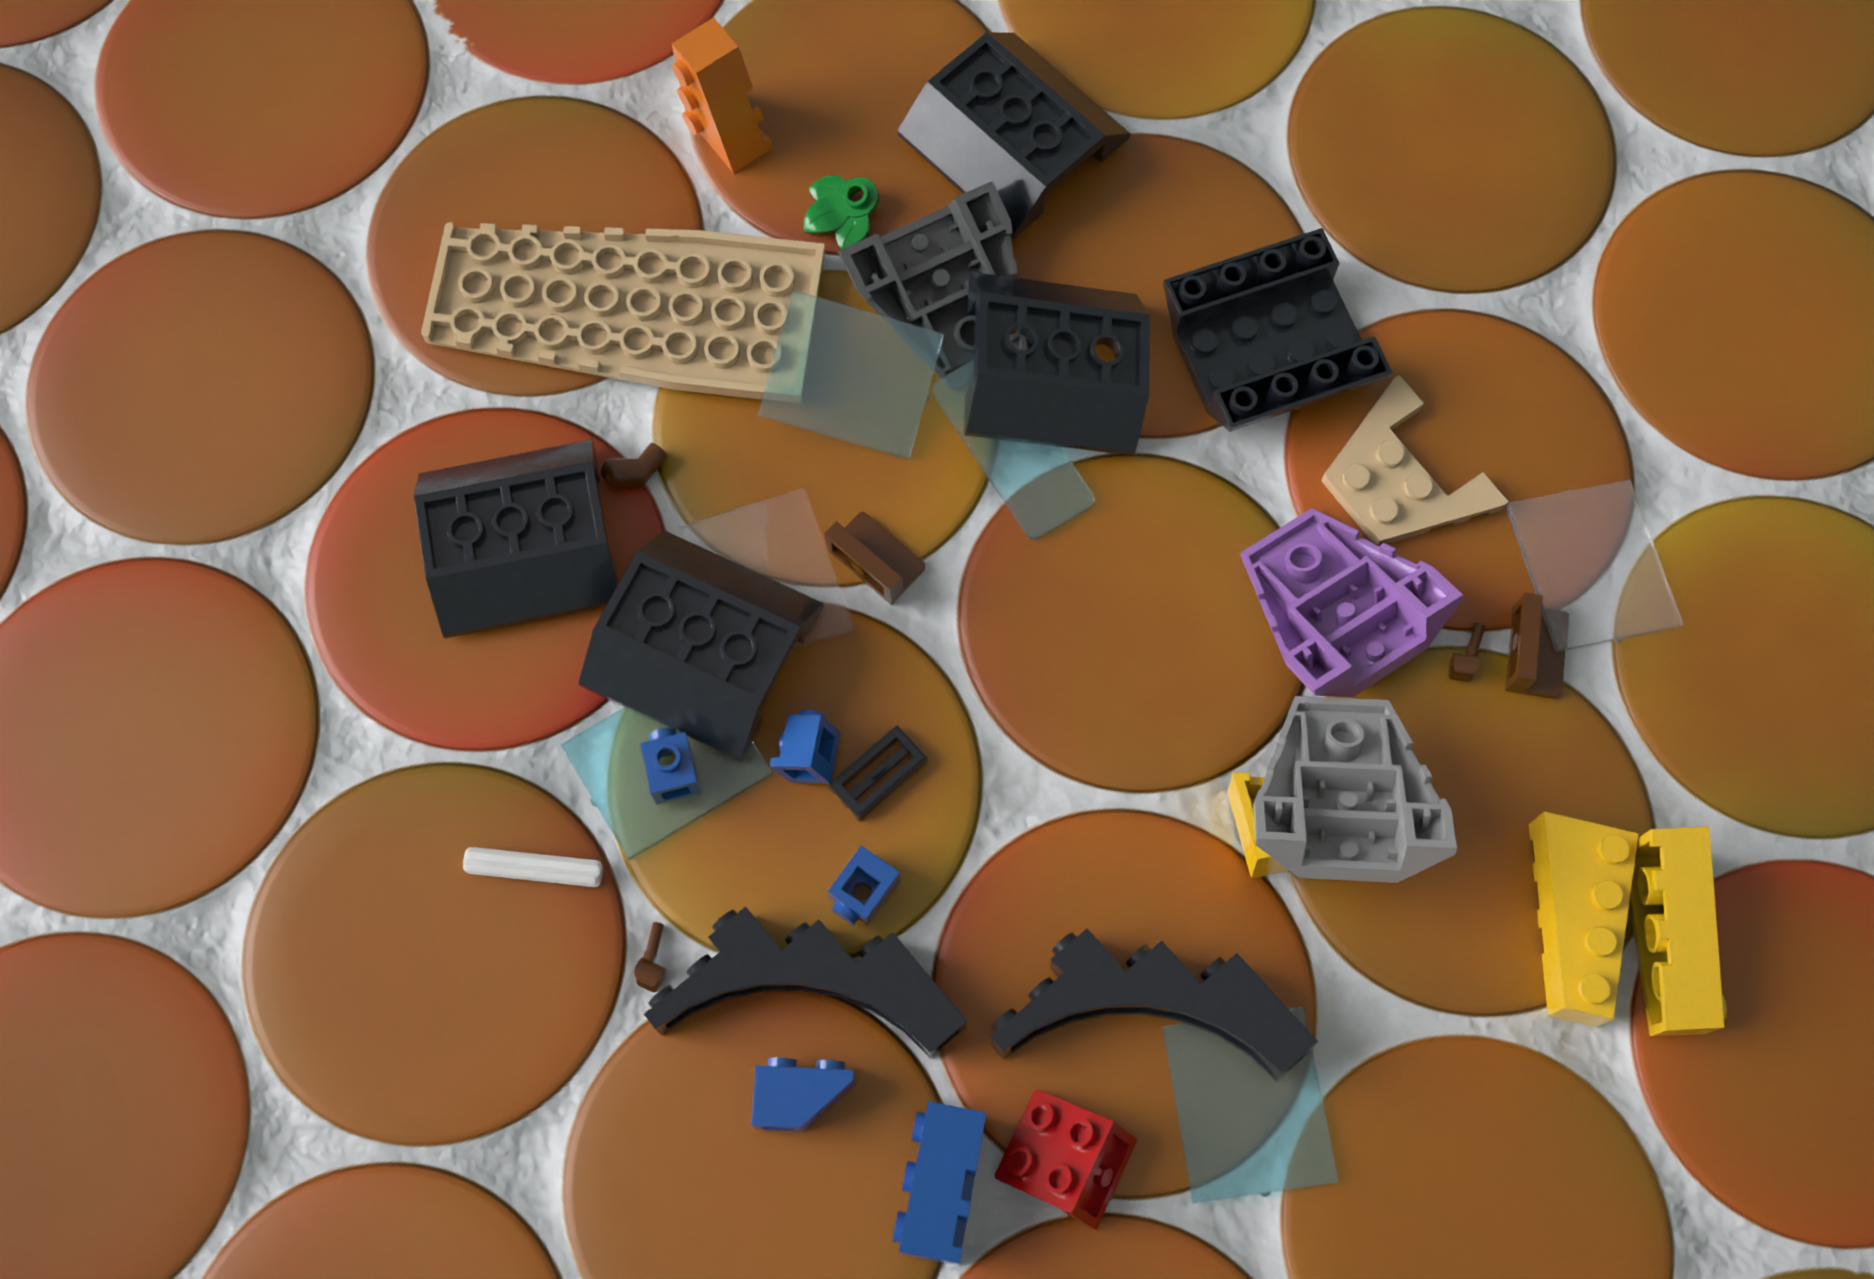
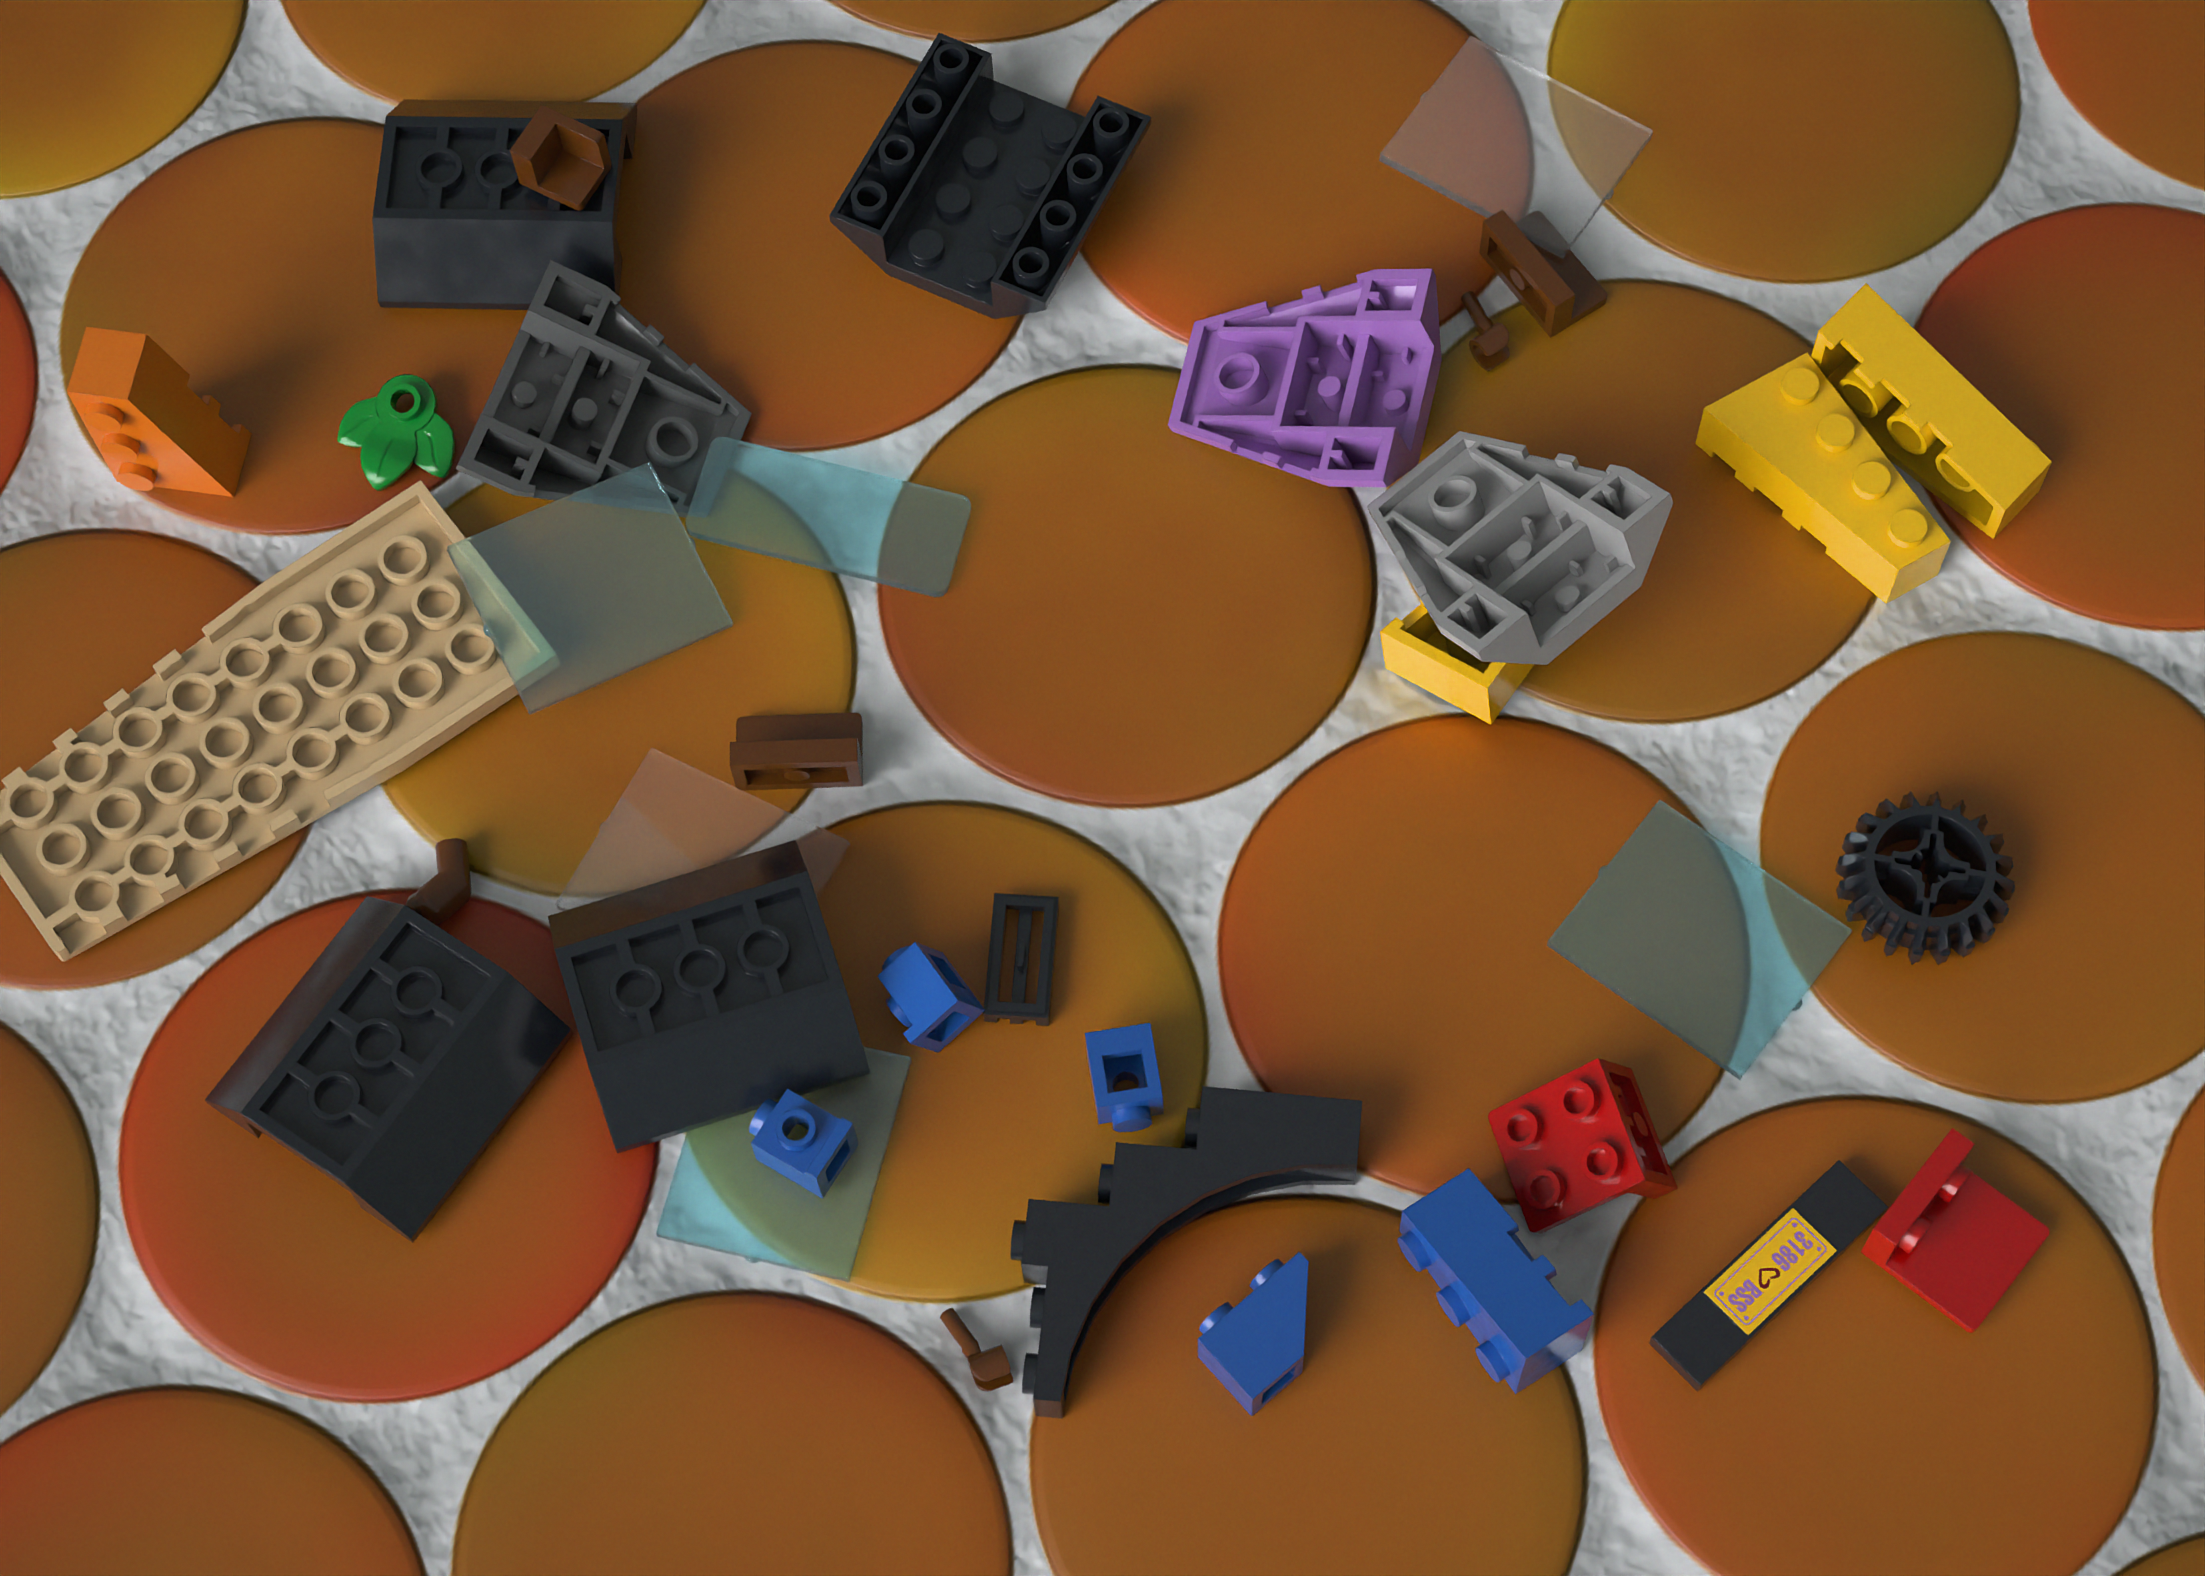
camera: 40 degrees left, 5 degrees down
white axle [463,847,603,887] -> none
black slope [964,272,1150,455] -> none
black arch [990,929,1318,1082] -> none
tan wing [1321,375,1509,546] -> none
none -> reddish brown panel [510,105,613,210]
none -> black gear [1835,791,2015,965]

